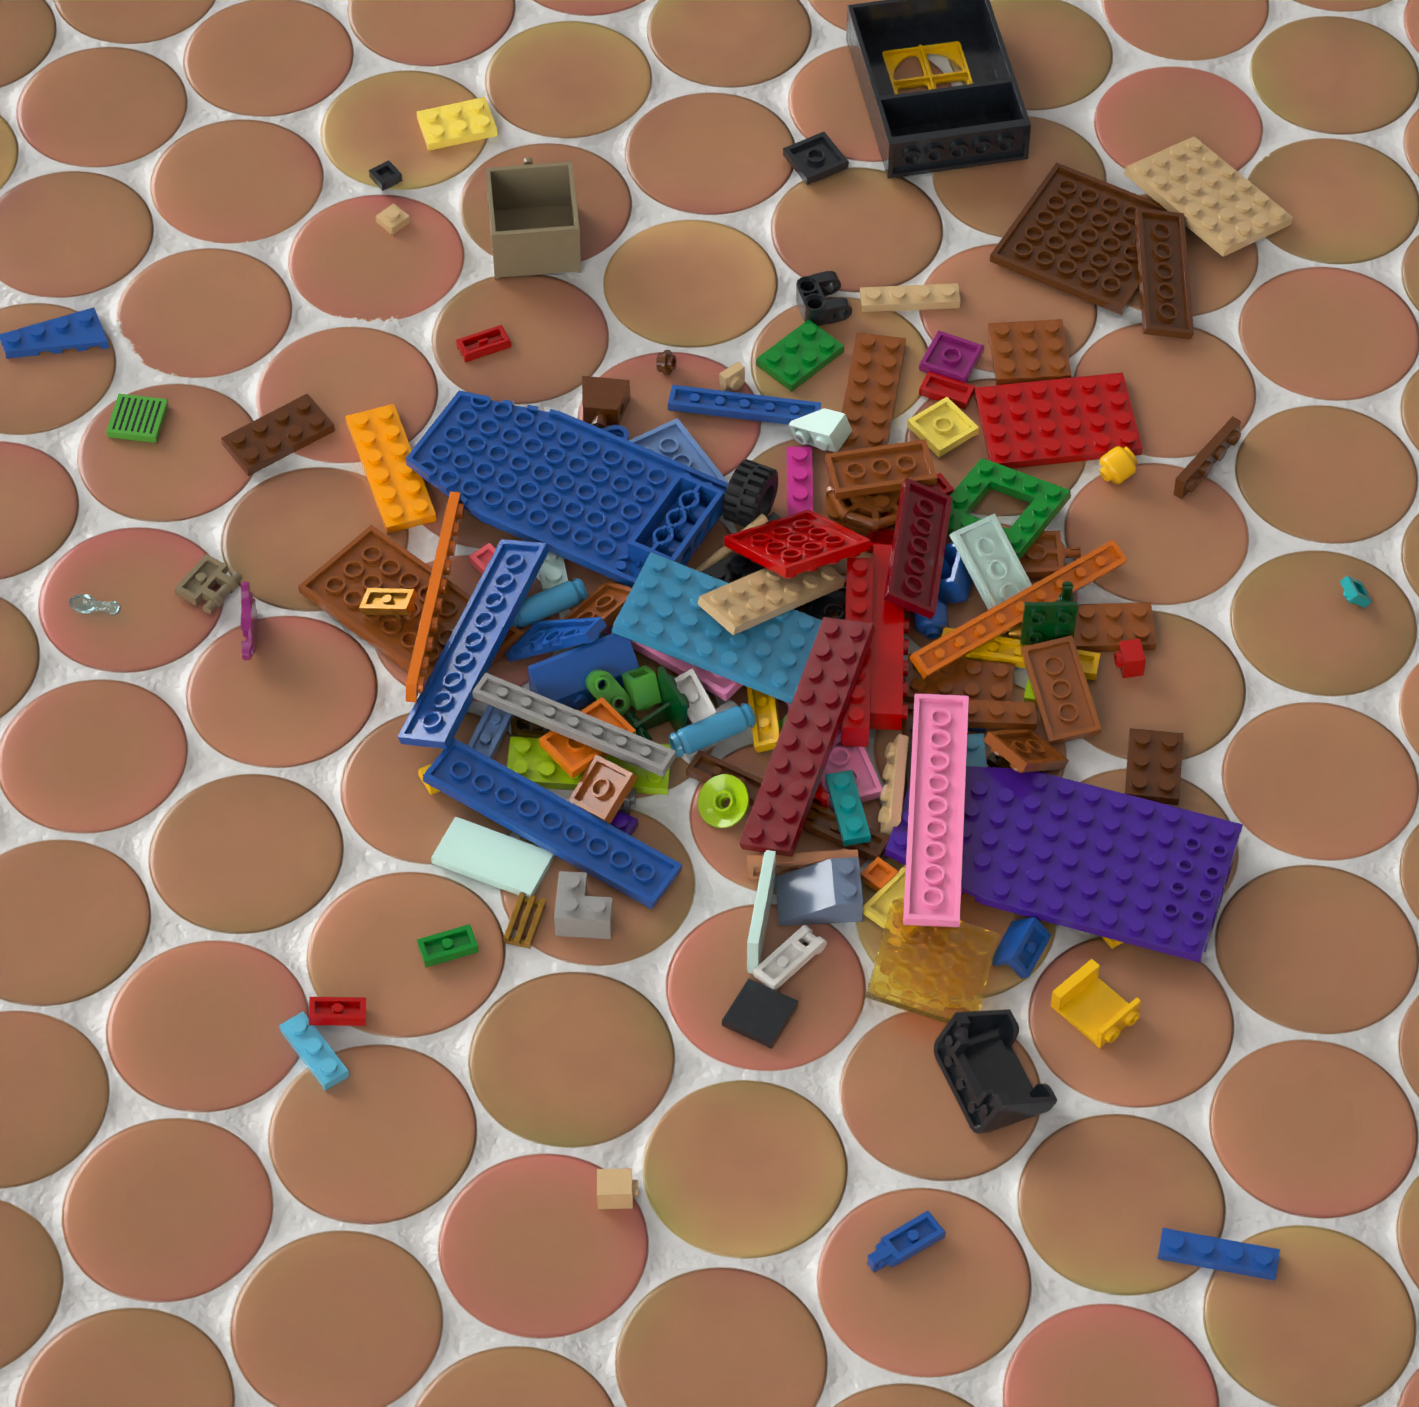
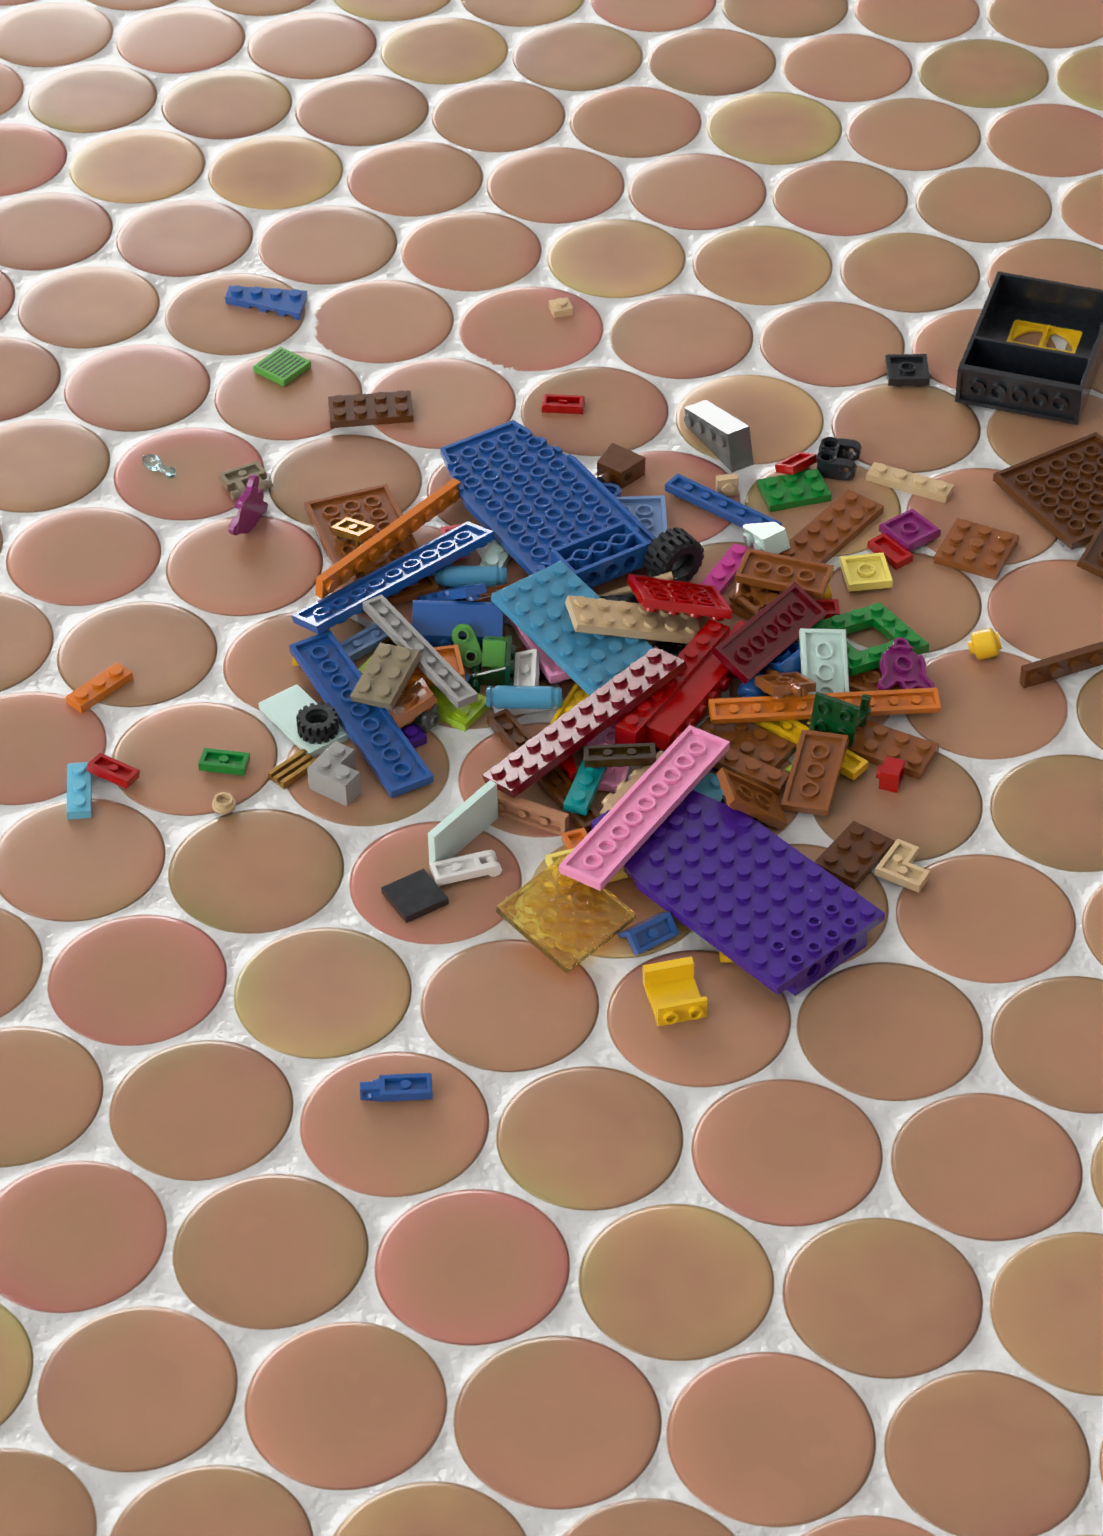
camera: 30 degrees right, 10 degrees down
light orange plate [345,404,437,534] -> none
black plate [369,160,403,191] -> none
light yellow plate [416,97,498,151] -> none
dark tan piece [486,157,581,280] -> none
tan brick [597,1168,639,1209] -> none
reddish brown plate [656,350,676,375] -> none
lime dish [698,774,749,828] -> none
sand blue slope [775,857,863,926] -> none
black windscreen [934,1009,1058,1134] -> none
red plate [974,372,1143,469] -> none
blue plate [1158,1228,1280,1281] -> none
none -> orange plate [65,662,133,713]
none -> tan plate [212,792,236,814]
none -> black tyre [296,702,339,744]
none -> dark tan plate [350,643,422,710]
none -> dark brown plate [583,743,656,768]
none -> dark grey wedge [684,400,754,472]
none -> dark orange plate [754,668,816,699]
none -> red tile [775,452,817,475]
none -> tan plate [875,838,930,893]
none -> magenta tile [877,637,935,690]

